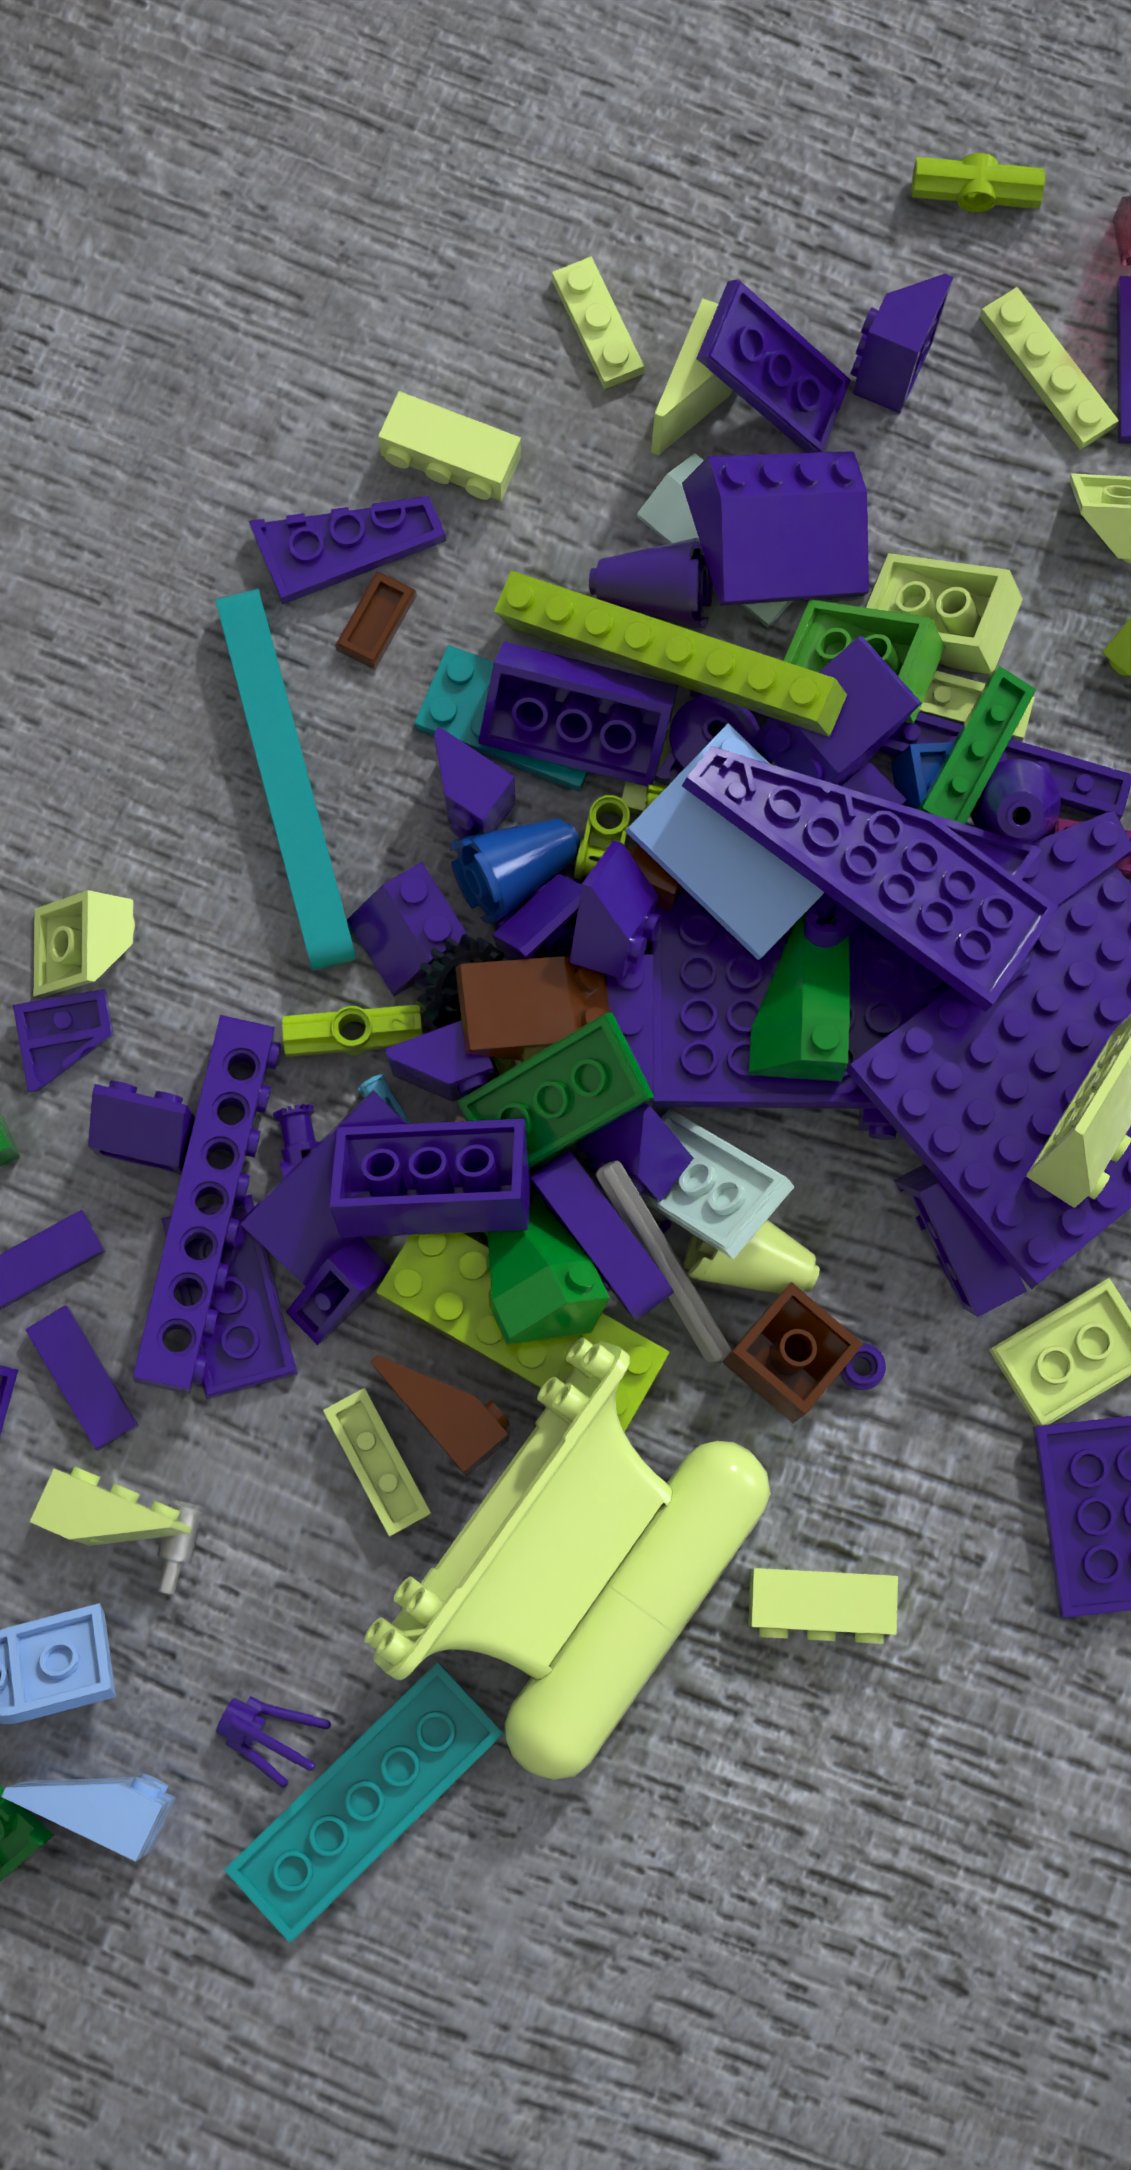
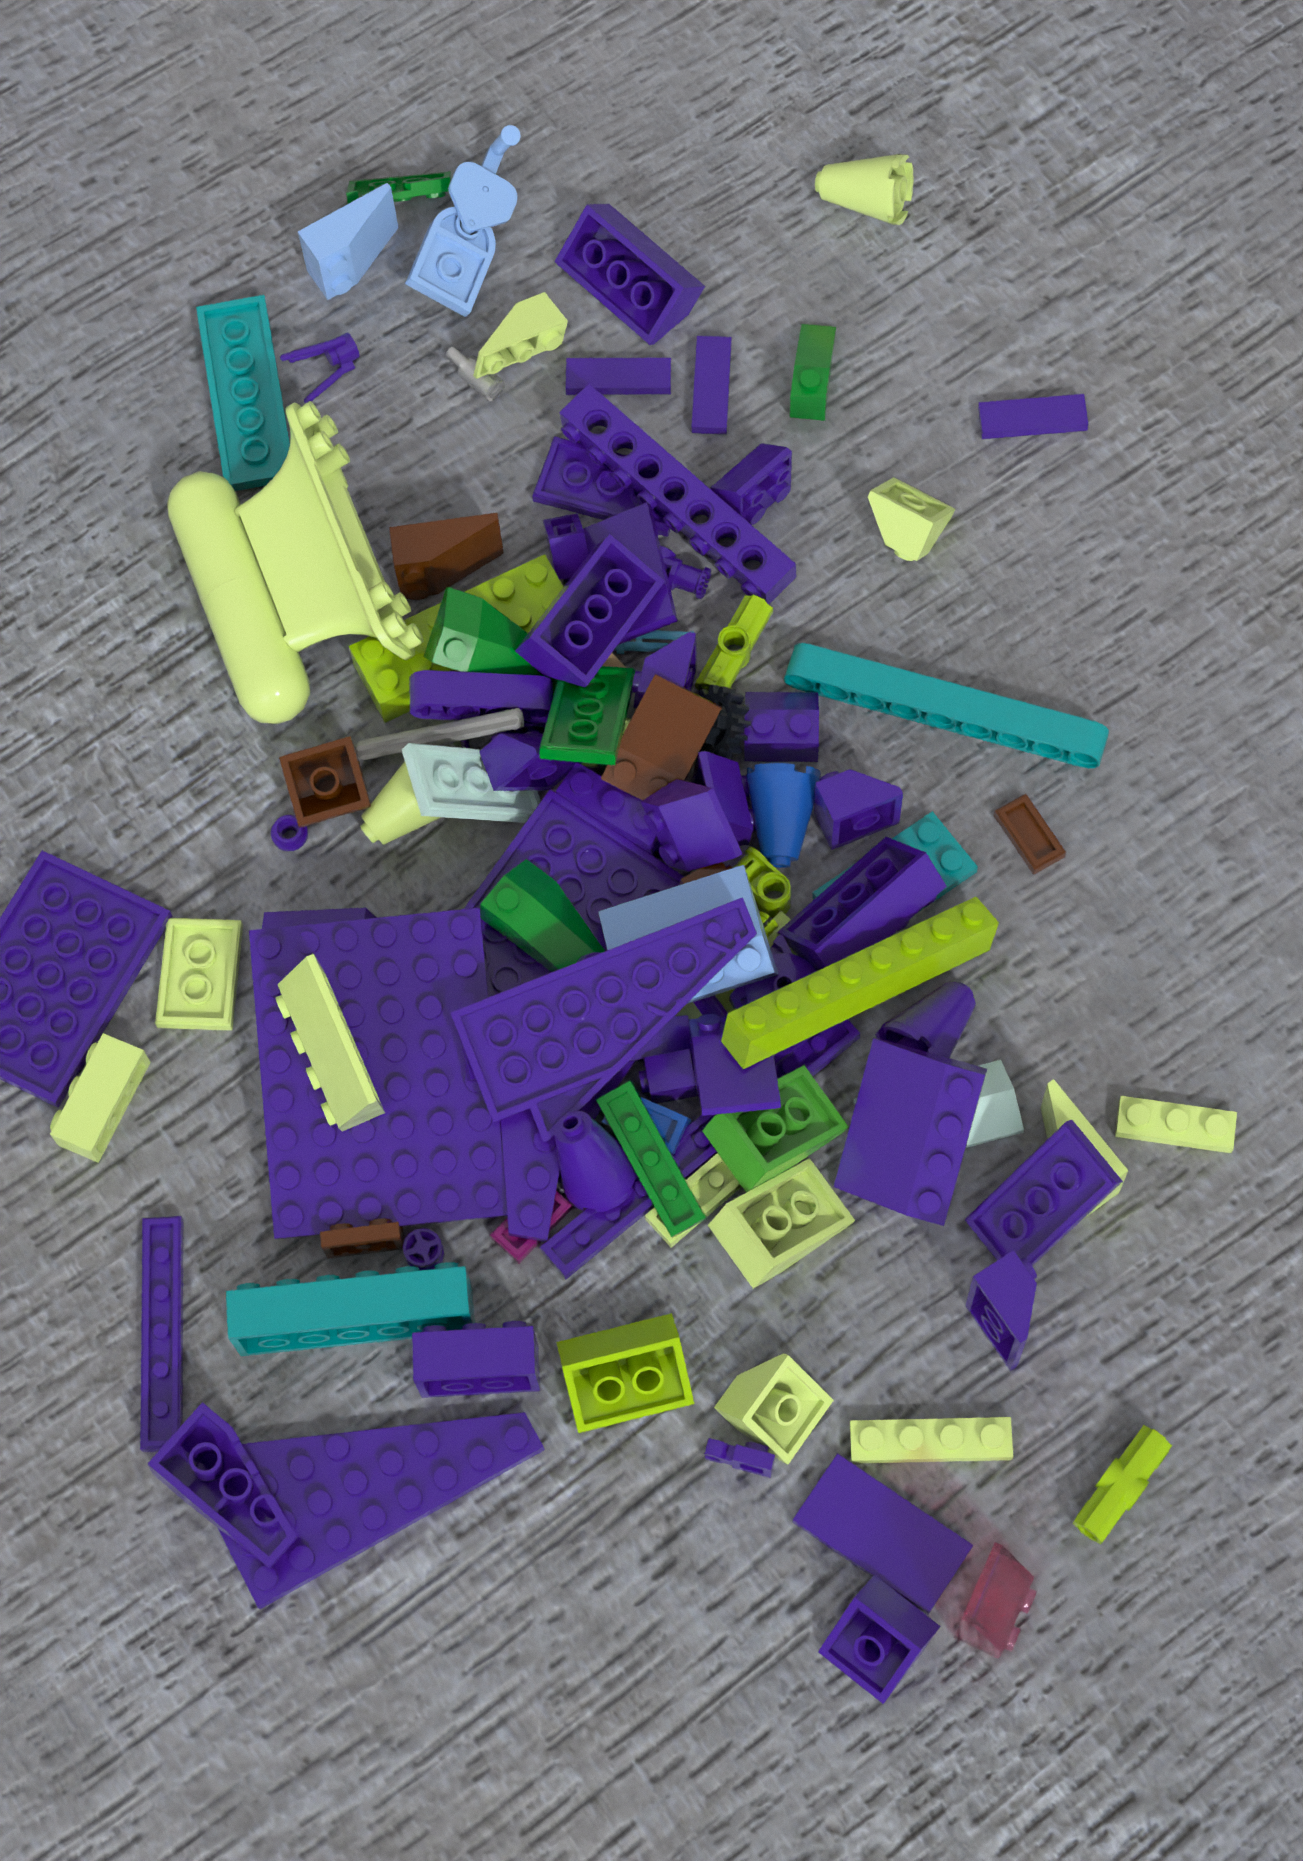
camera: 130 degrees right, 10 degrees down
dark purple wing [13,989,114,1093] -> none
dark purple wing [249,496,446,604] -> none
yellowish green plate [323,1388,432,1537] -> none
yellowish green brick [378,391,521,502] -> none
yellowish green brick [748,1568,898,1644] -> none

